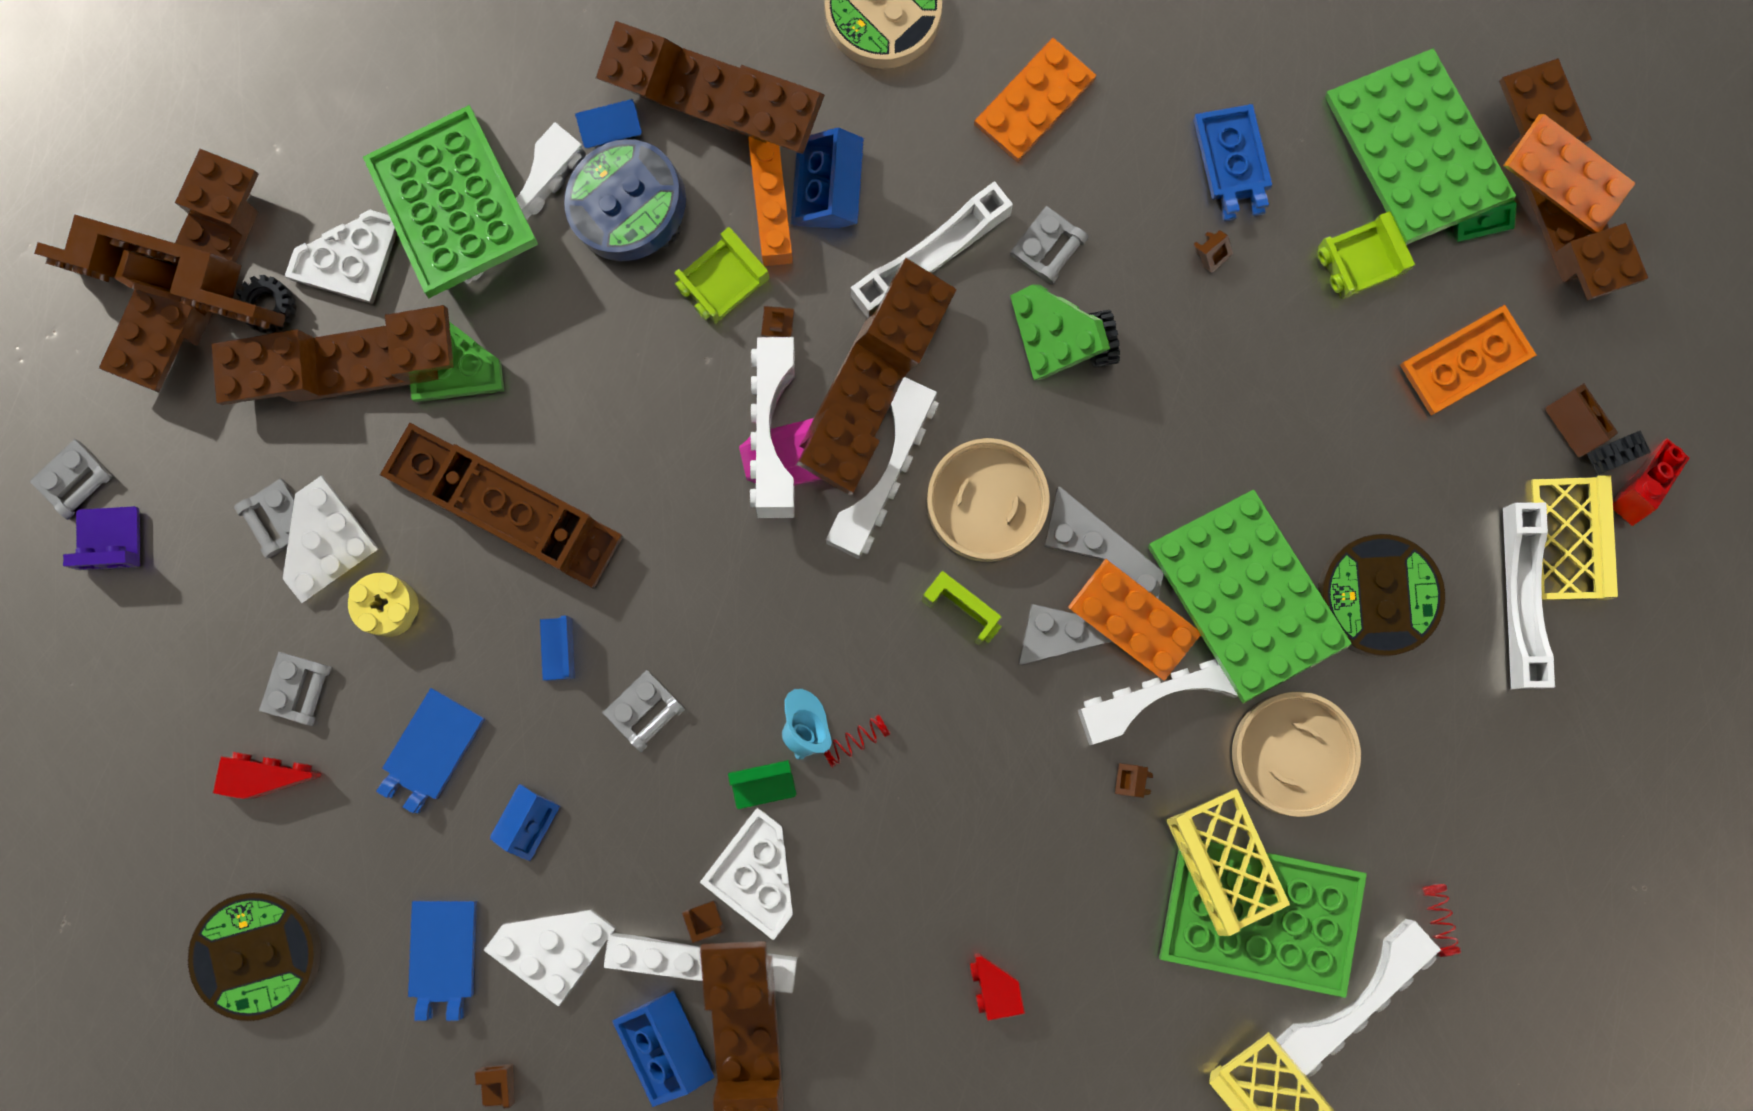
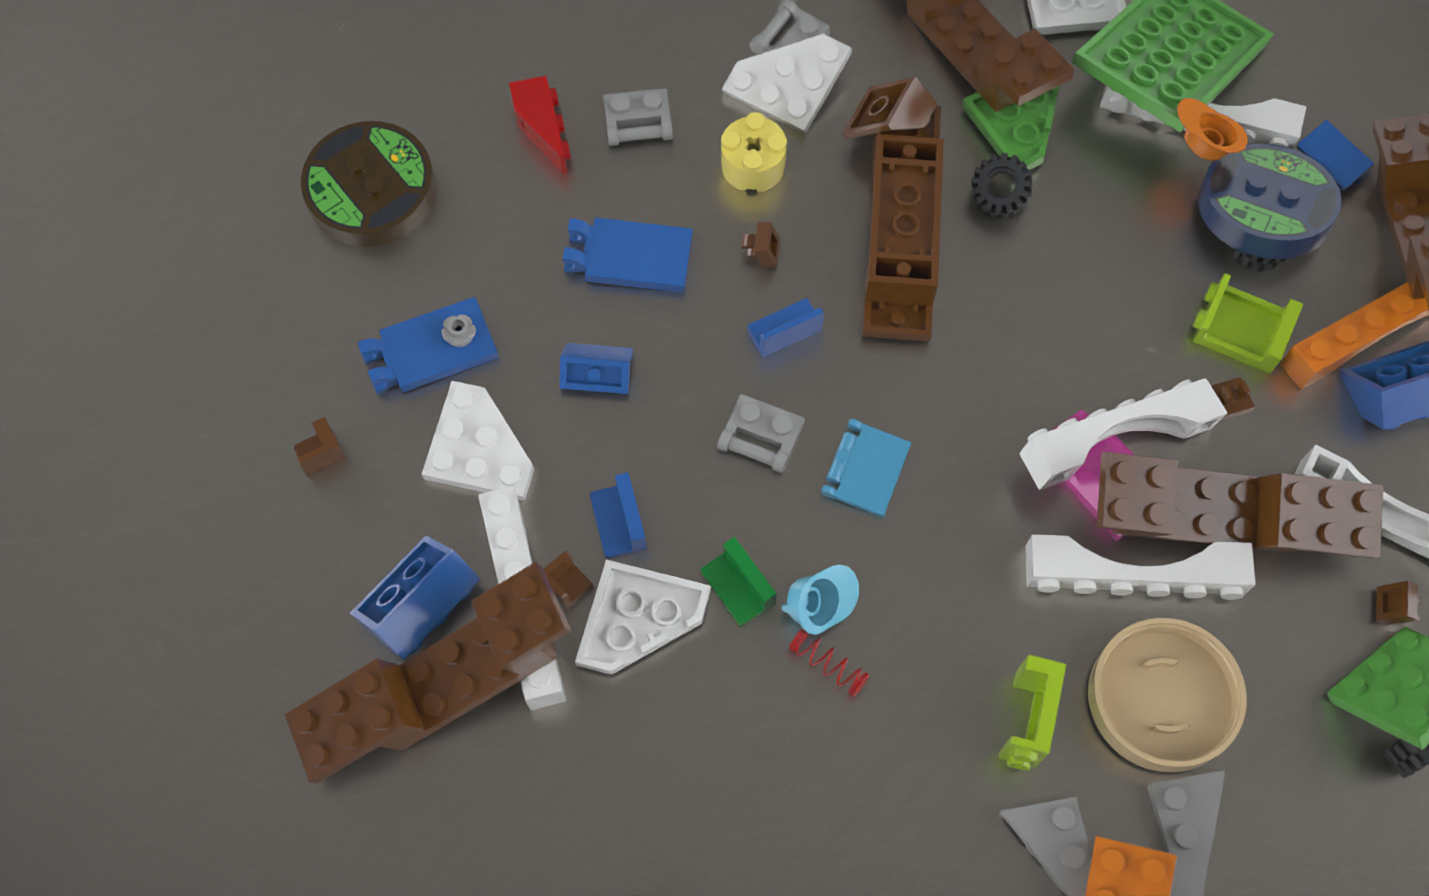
camera: 70 degrees right, 15 degrees down
none -> light grey plate [442,314,476,347]
none -> blue panel [590,472,647,559]
none -> reddish brown tile [741,222,781,268]
none -> dark azure piece [821,419,912,518]
none -> reddish brown slope [842,76,937,139]
none -> black tyre [971,153,1033,217]
none -> orange piece [1177,98,1248,161]
none -> reddish brown tile [1376,581,1420,625]

